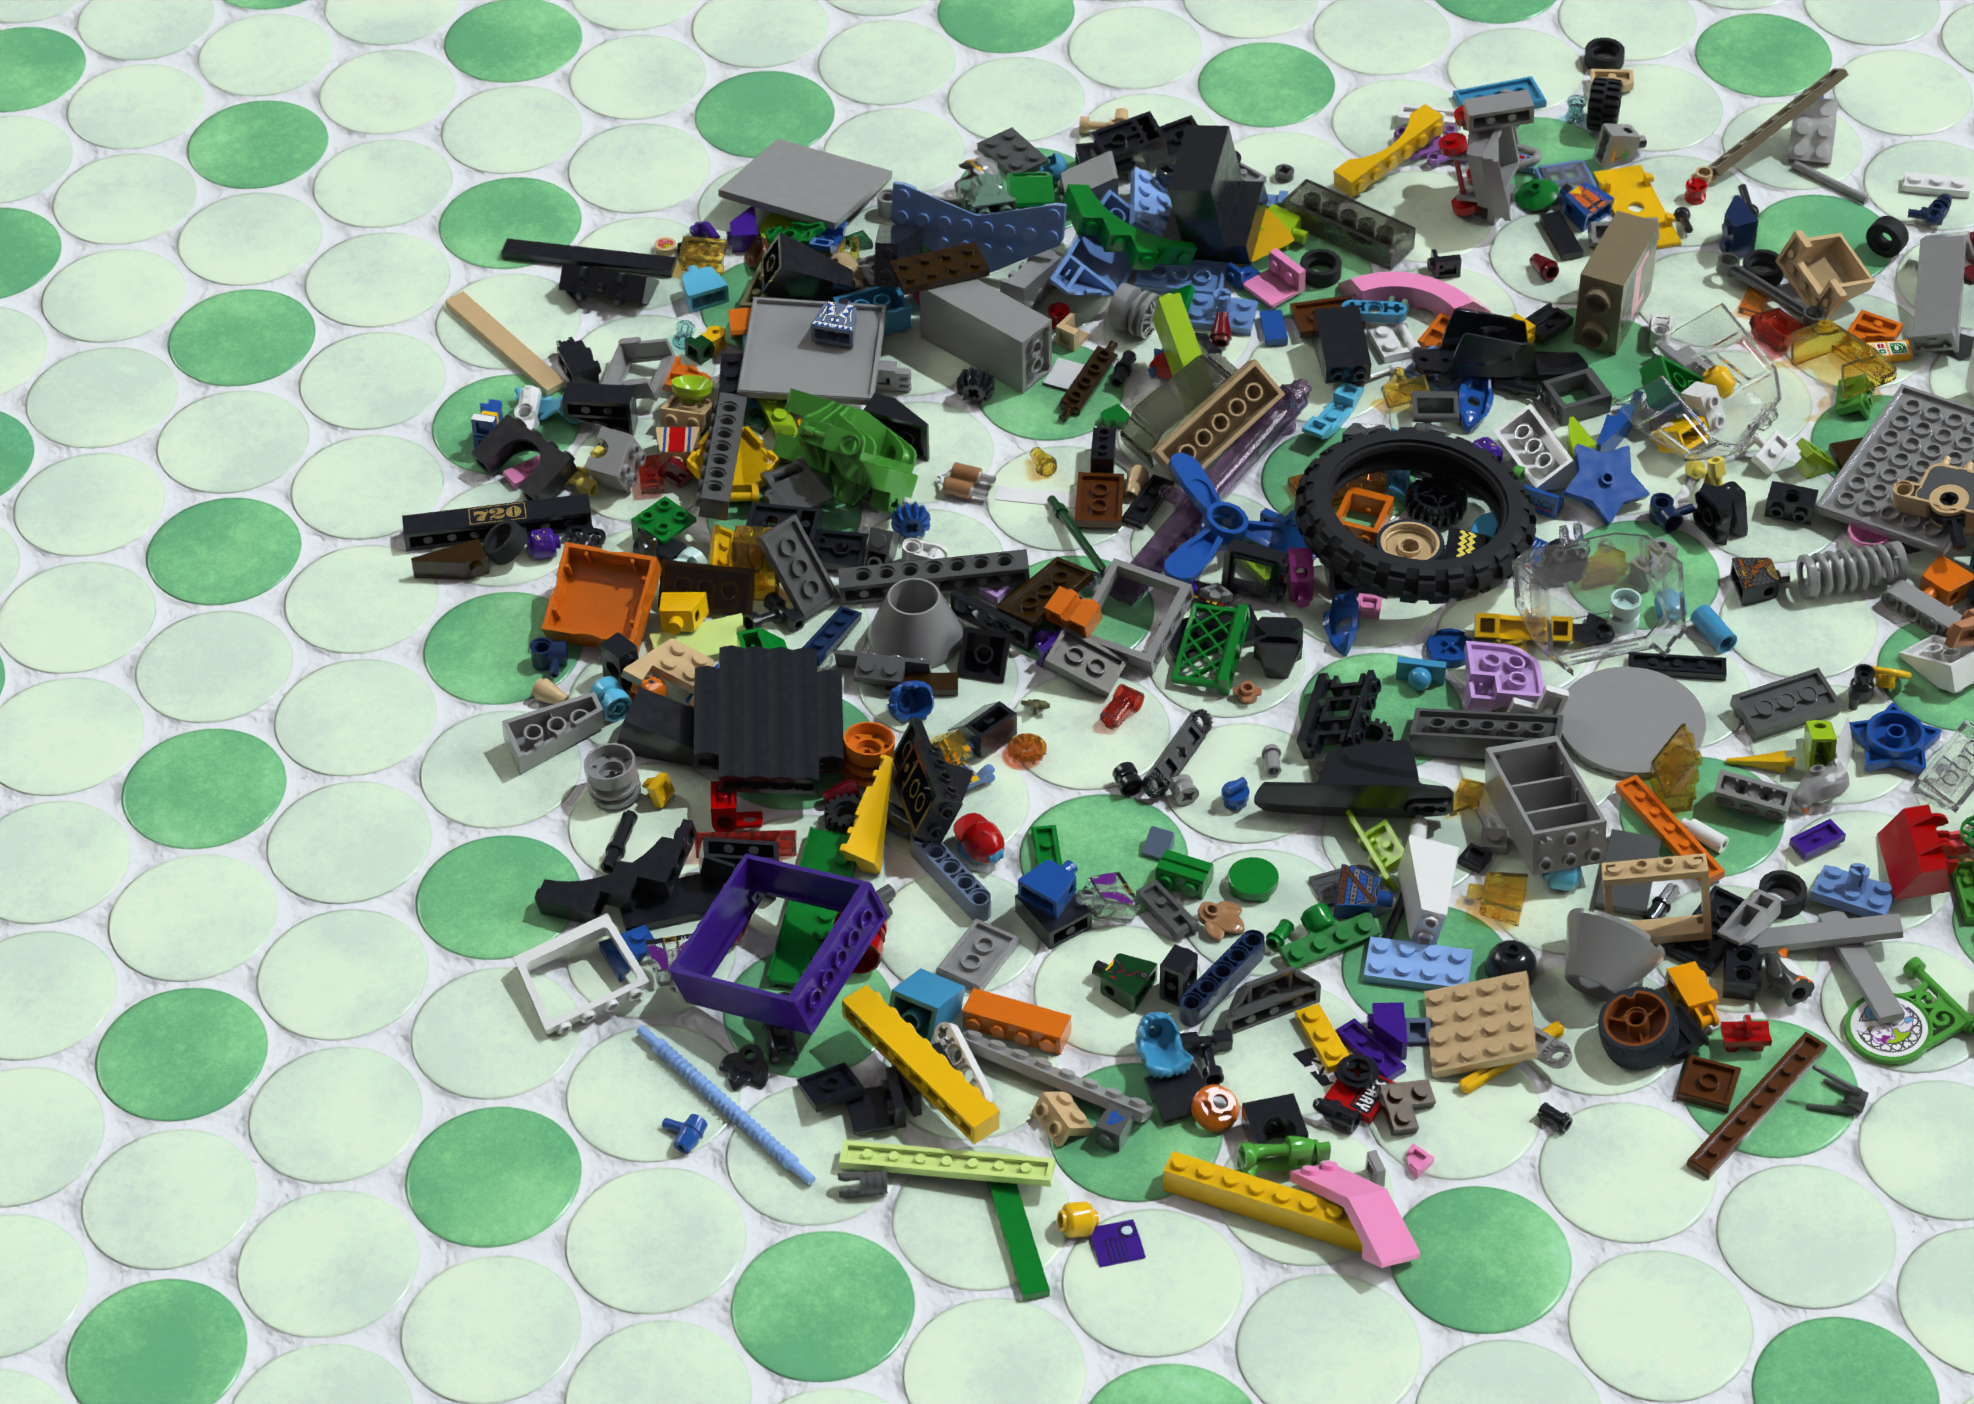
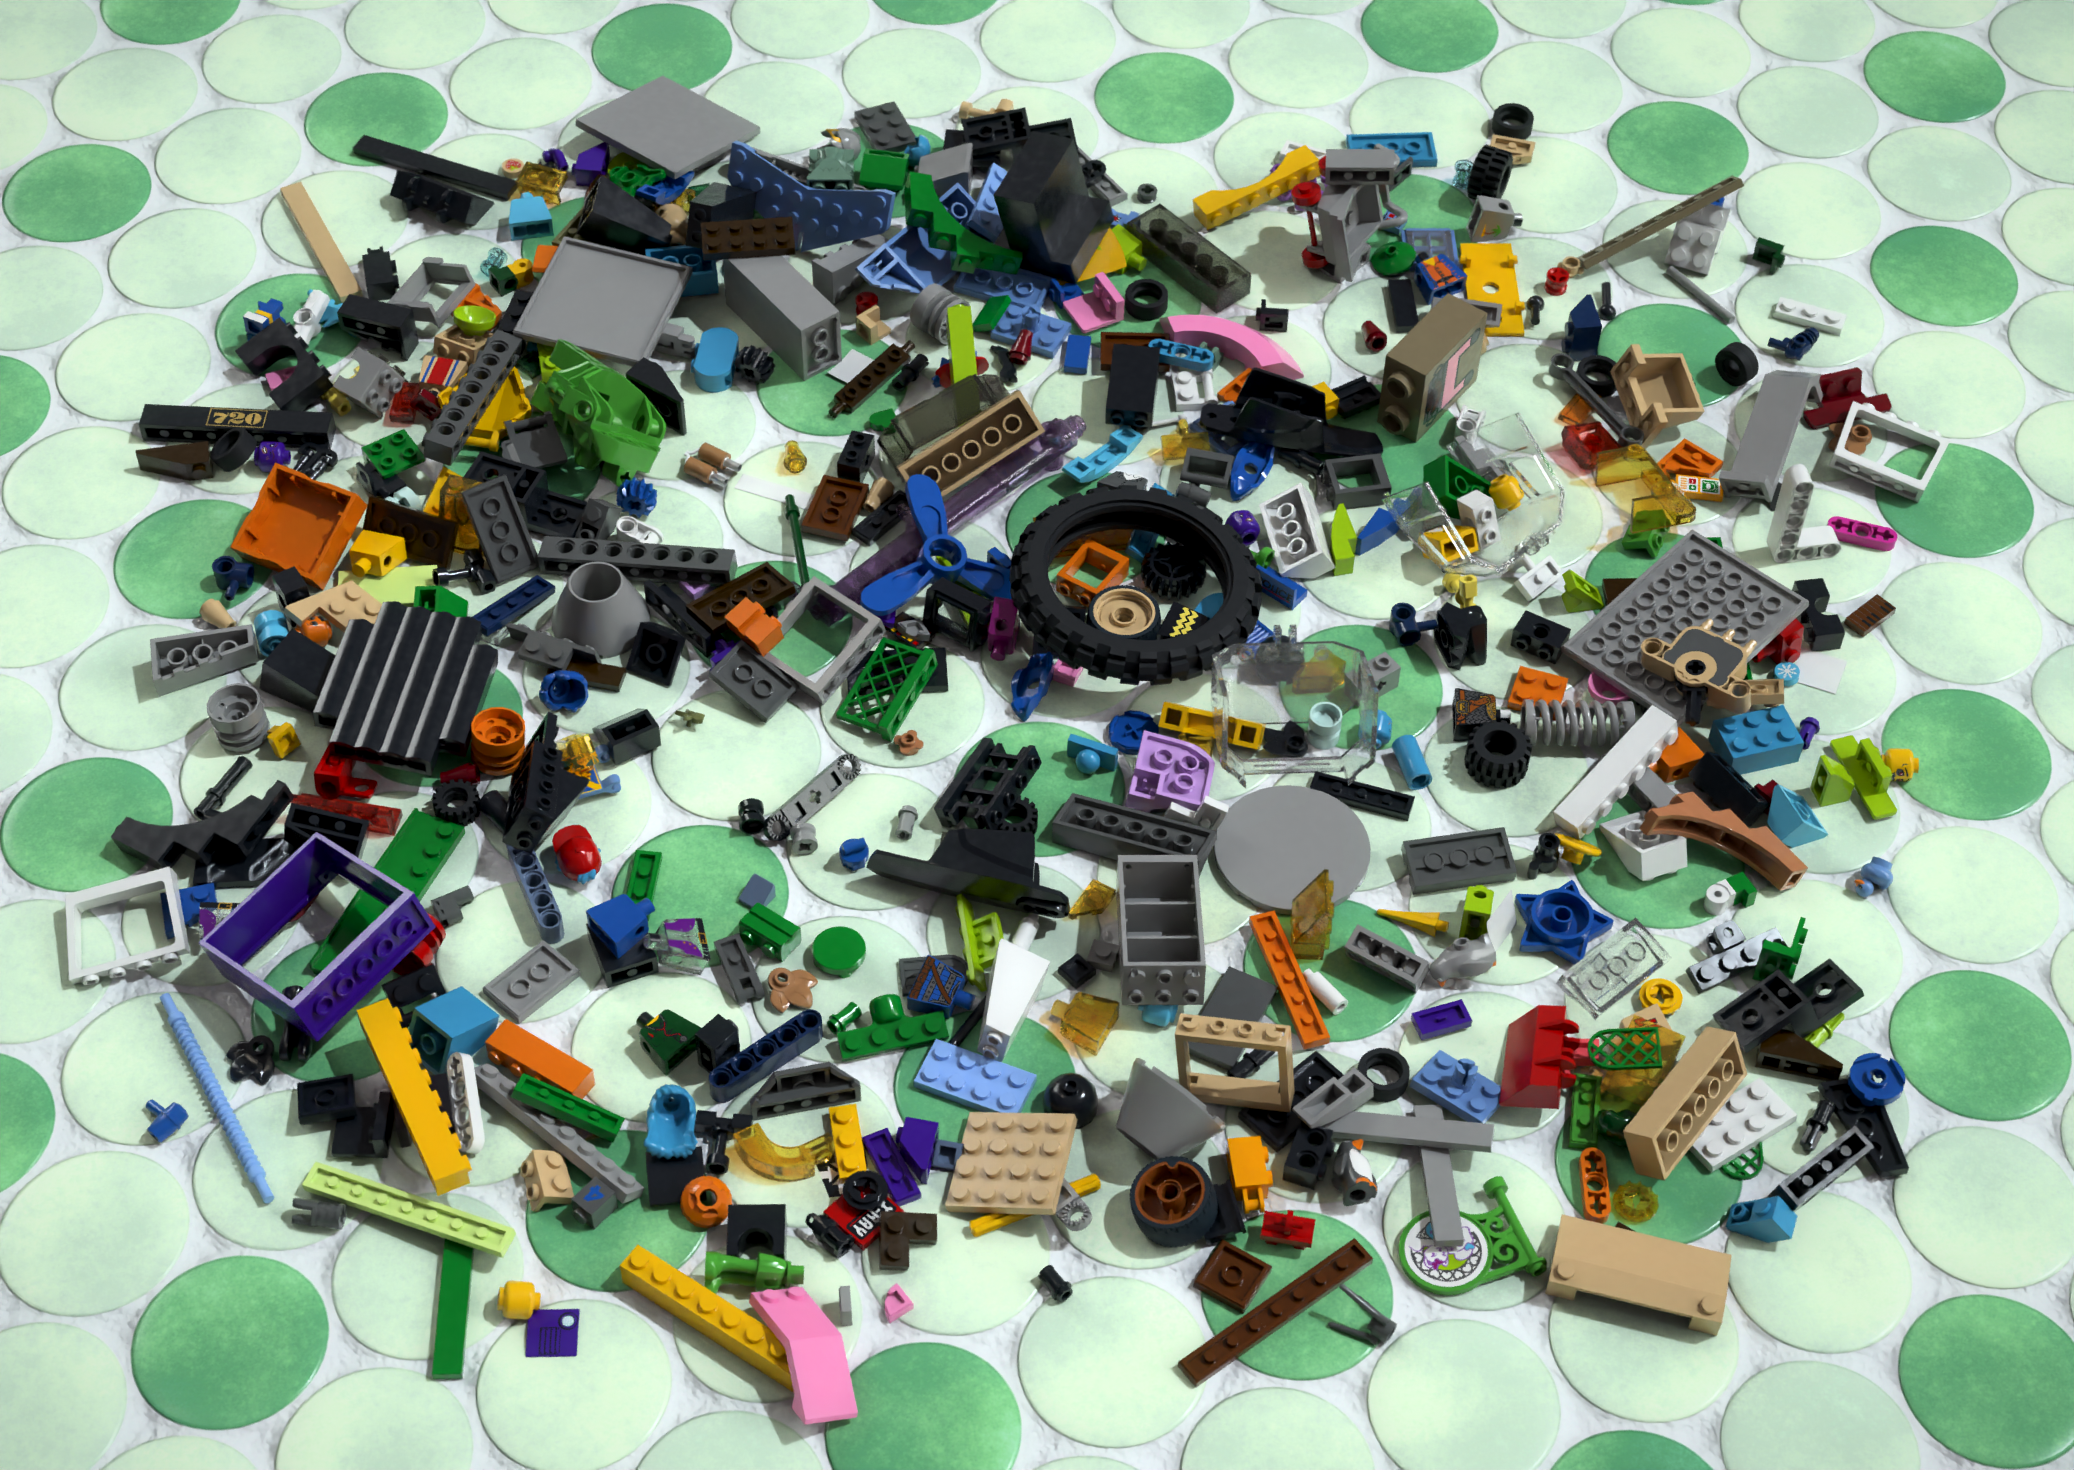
camera: 10 degrees right, 5 degrees up
sand blue torso [811,298,857,348] -> none
yellow wedge [840,755,893,874] -> none
clear orange gear [1007,733,1047,766] -> none
clear red piece [1100,684,1145,730] -> none
black piece [1253,617,1303,679] -> none
blue plate [1562,444,1650,526] -> none
none -> black plate [381,963,446,1028]
none -> green plate [511,1073,625,1142]
none -> dark azure brick [691,327,740,393]
none -> clear yellow arch [733,1123,835,1182]
none -> black tyre [1464,720,1532,789]
none -> orange plate [1507,666,1569,721]
none -> white brick [1553,705,1678,840]
none -> dark green bracket [1752,237,1786,275]

